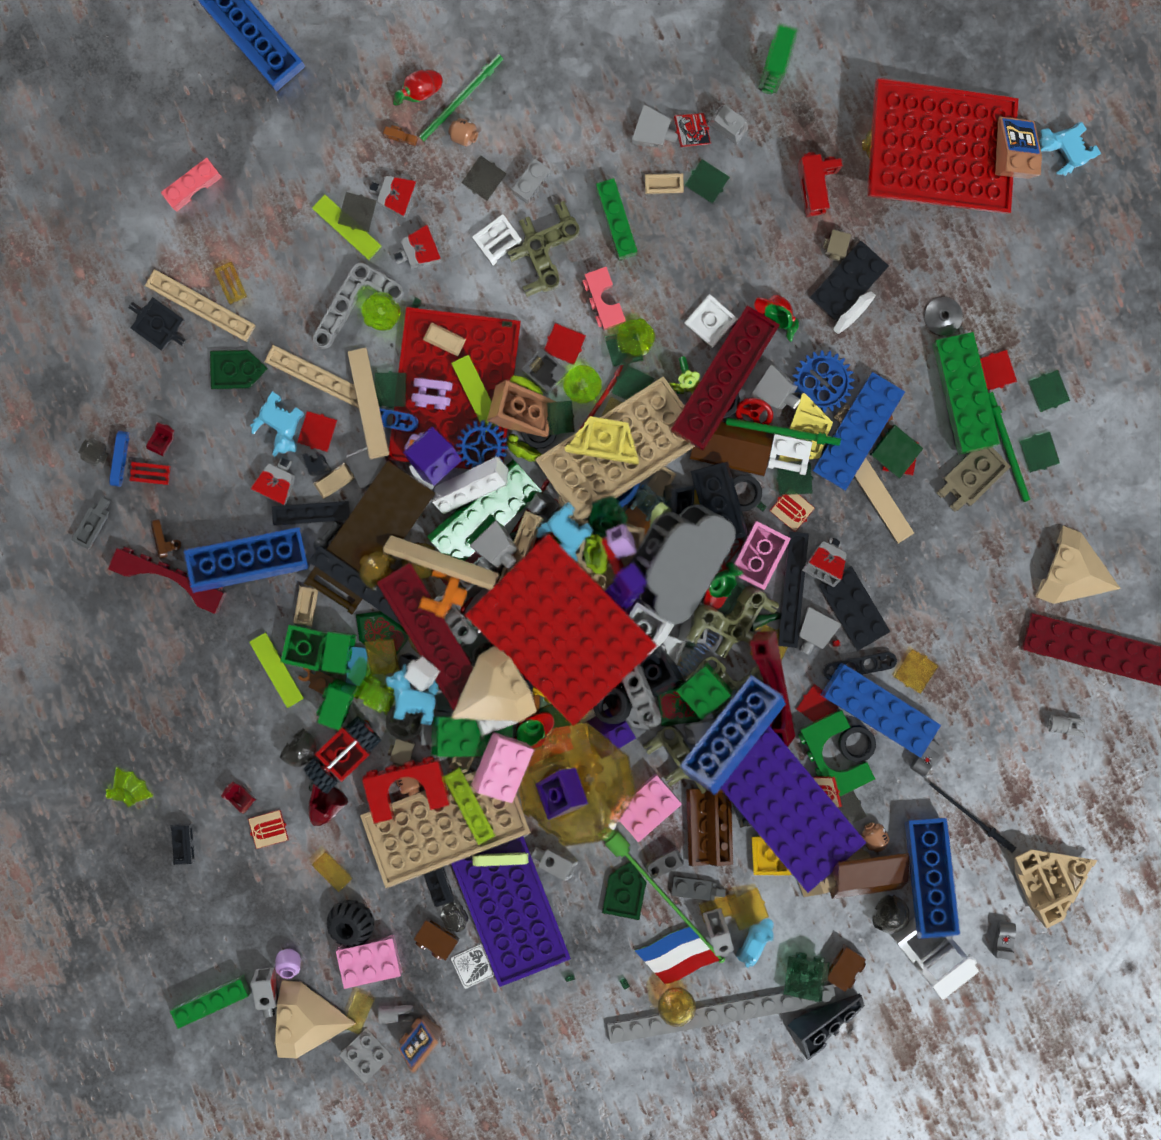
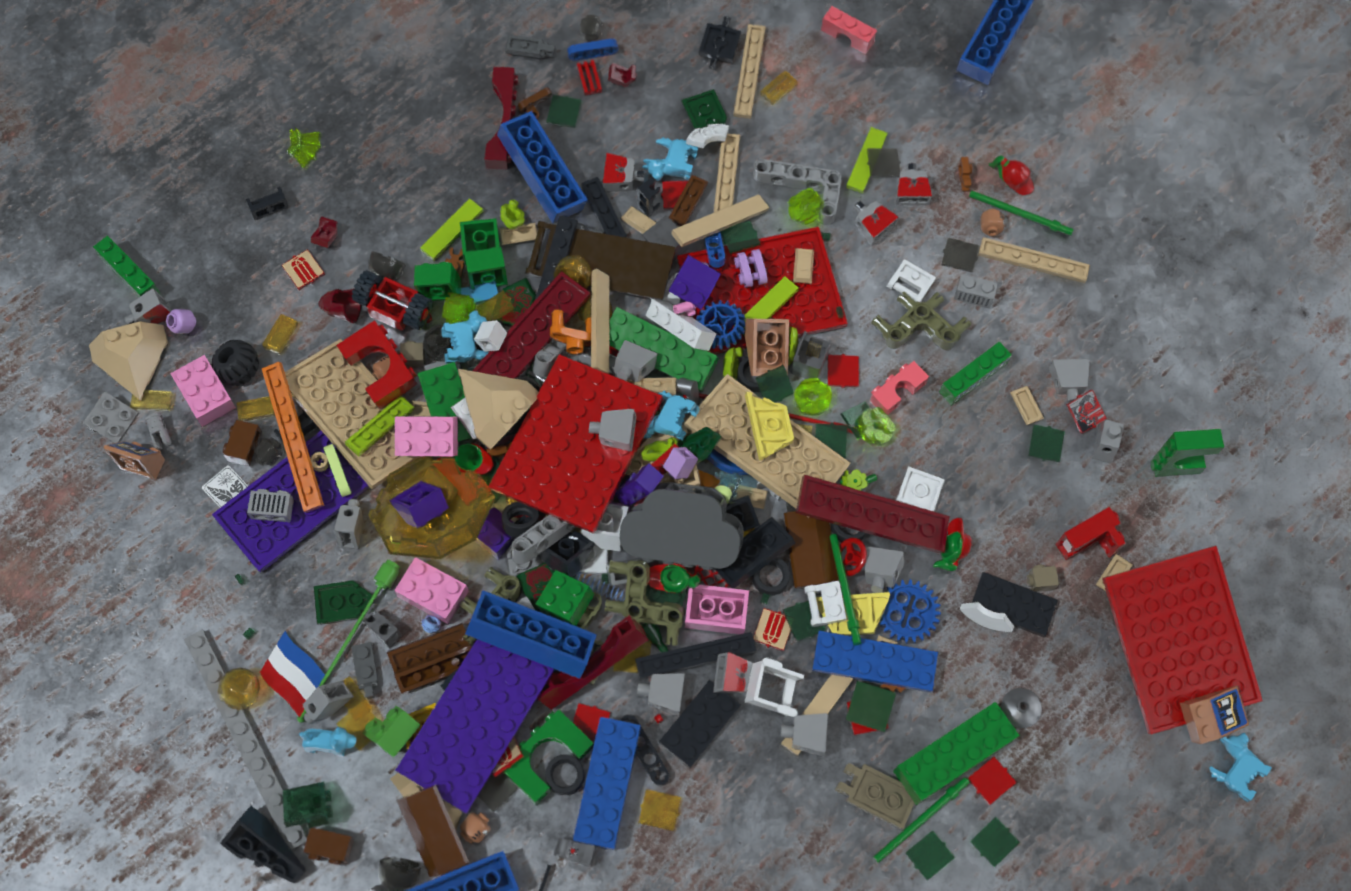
camera: 70 degrees right, 20 degrees down
none -> clear yellow tile [236,396,275,421]
none -> light grey brick [247,489,294,522]
none -> orange plate [262,362,324,513]
none -> tan bush [311,452,329,472]
none -> bright green brick [362,706,420,758]
none -> light blue plate [421,615,440,633]
none -> lime arm [500,199,525,230]
none -> clear green piece [546,95,581,128]
none -> light grey torso [589,409,637,451]
none -> reddish brown tile [669,175,708,226]
none -> bright pink arm [673,302,696,316]
none -> white tile [686,124,729,148]
none -> white piece [745,658,804,717]
none -> light grey torso [781,713,828,756]
none -> tan tile [978,237,1090,283]
none -> tan tile [1096,554,1132,591]

